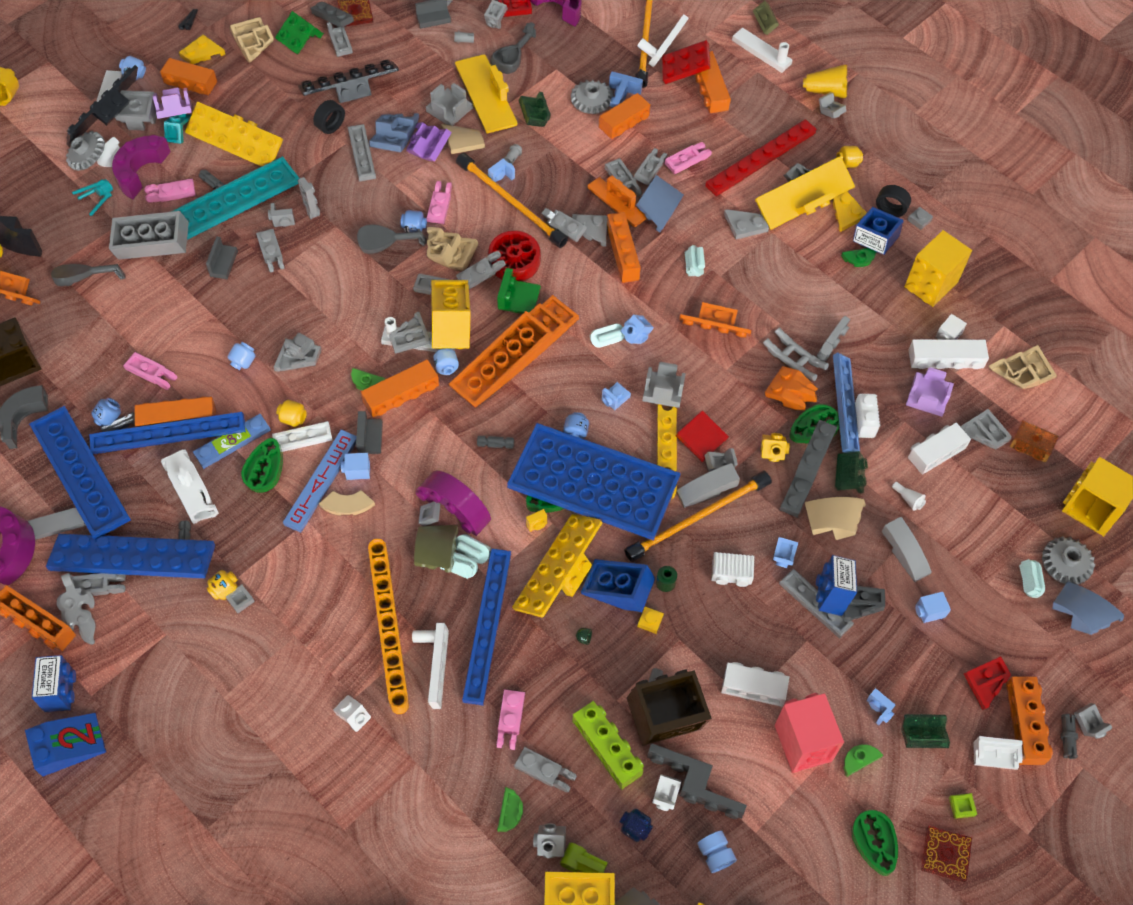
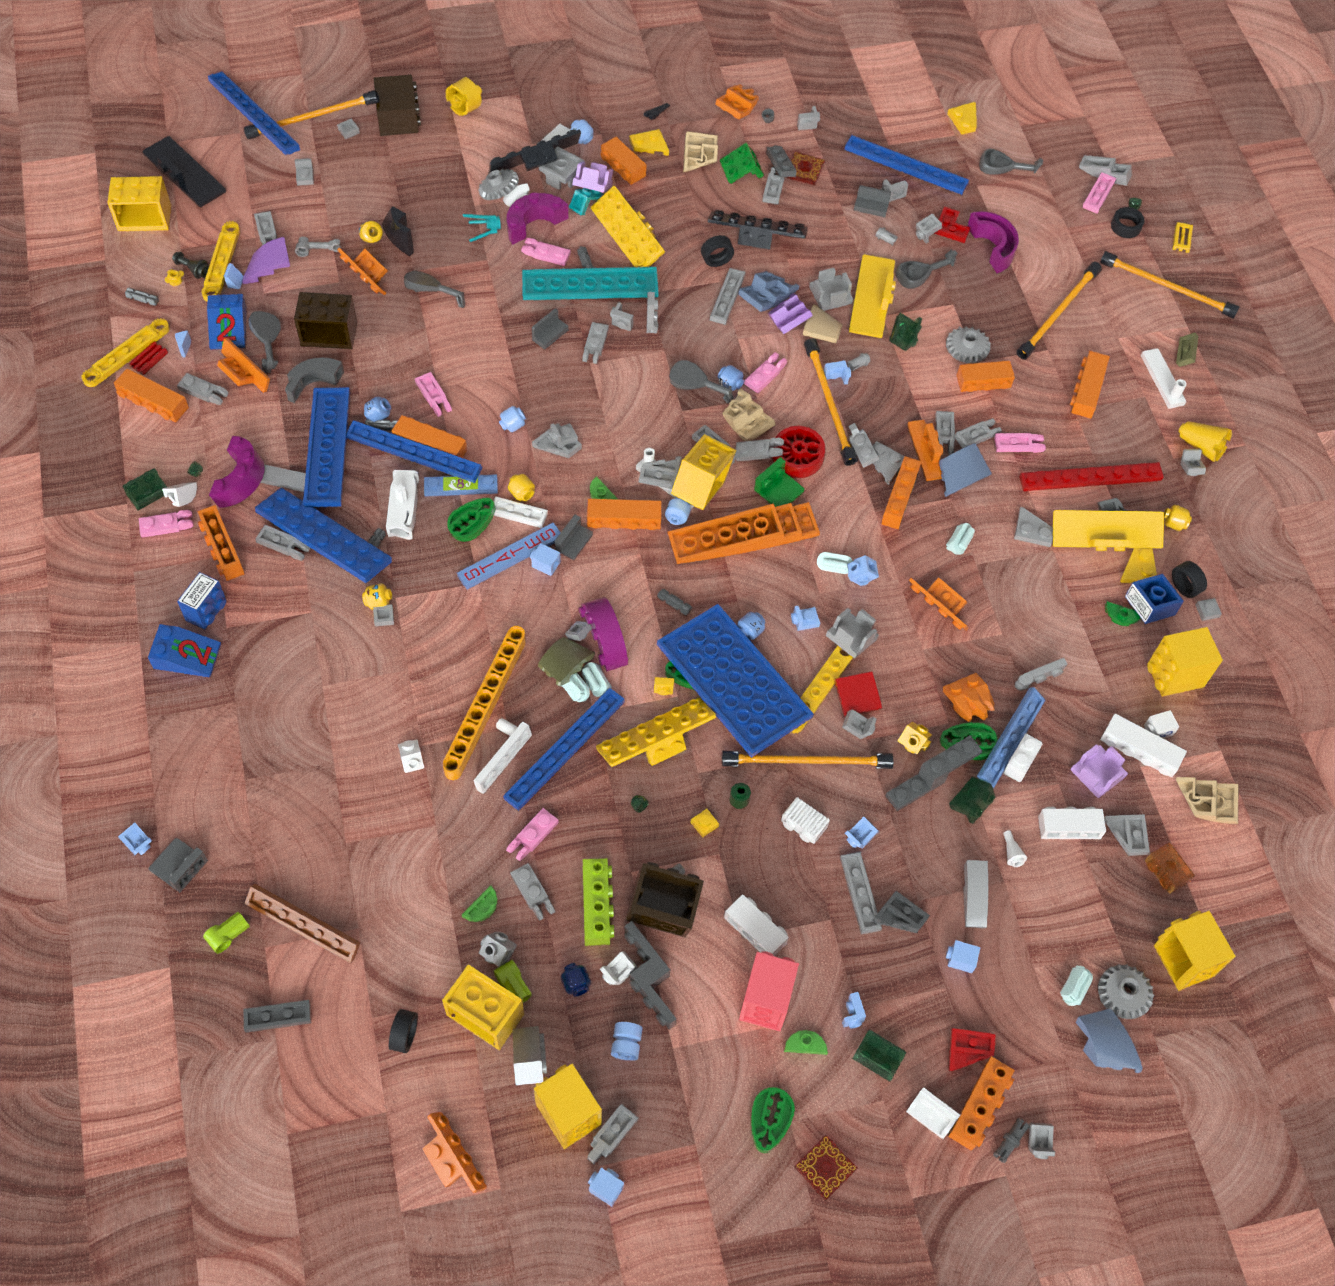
camera: 30 degrees right, 0 degrees up
light grey piece [57,573,96,644] -> none
light grey brick [109,211,189,260] -> none
tan tile [319,490,375,516] -> none
blue slope [581,559,655,612] -> none
medium blue bracket [609,72,643,108] -> none
white piece [637,14,689,67] -> none
red plate [662,40,710,84] -> none
light grey slope [677,463,740,508] -> none
light grey piece [763,327,829,381] -> none
tan slope [805,497,866,540] -> none
blue brick [816,555,857,616] -> none
lime tile [949,793,977,819] -> none

